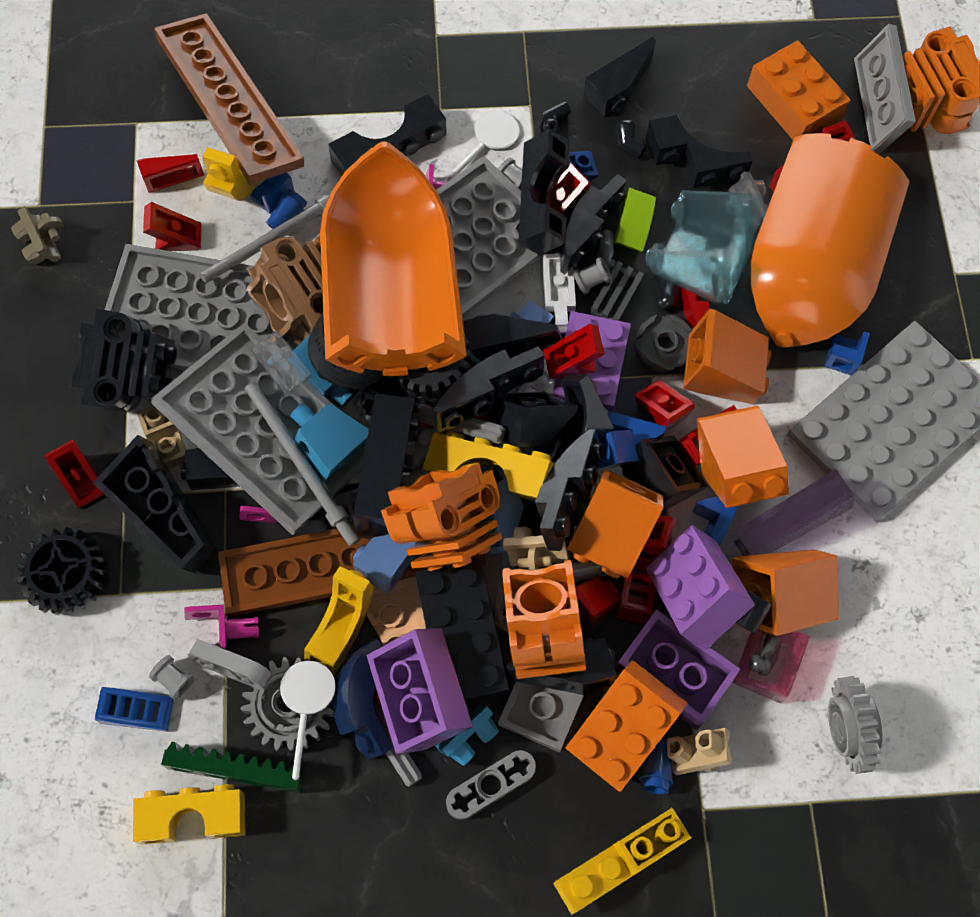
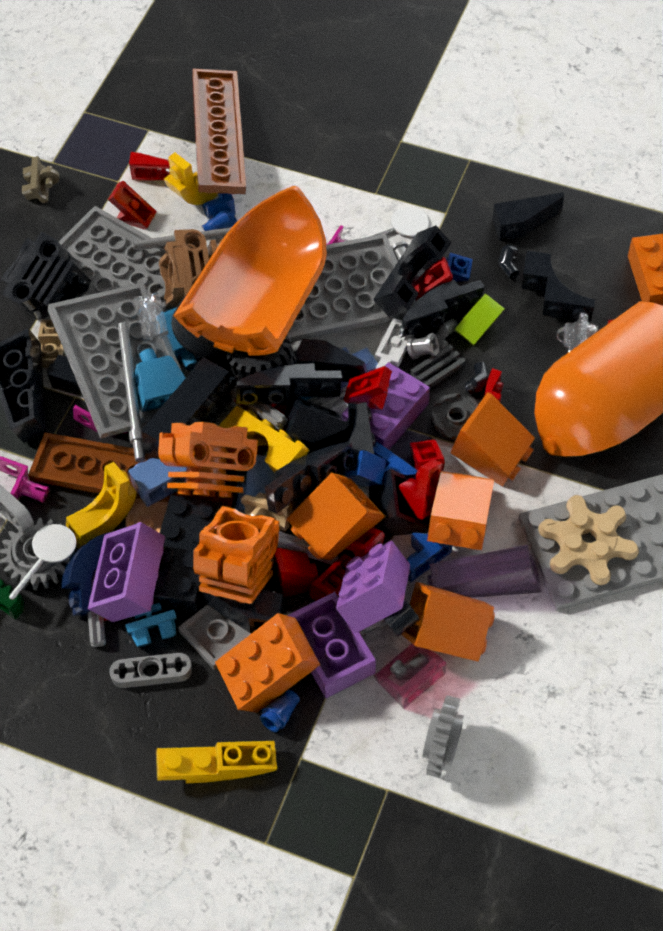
camera: 30 degrees right, 10 degrees down
black arch [328,93,447,176] -> none
black arm [540,101,571,133] -> none
clear light blue windscreen [646,190,754,304] -> none
tan hips [667,728,732,775] -> none
blue panel [824,331,870,376] -> none
none -> red slope [399,460,442,519]
none -> tan plate [538,495,639,585]

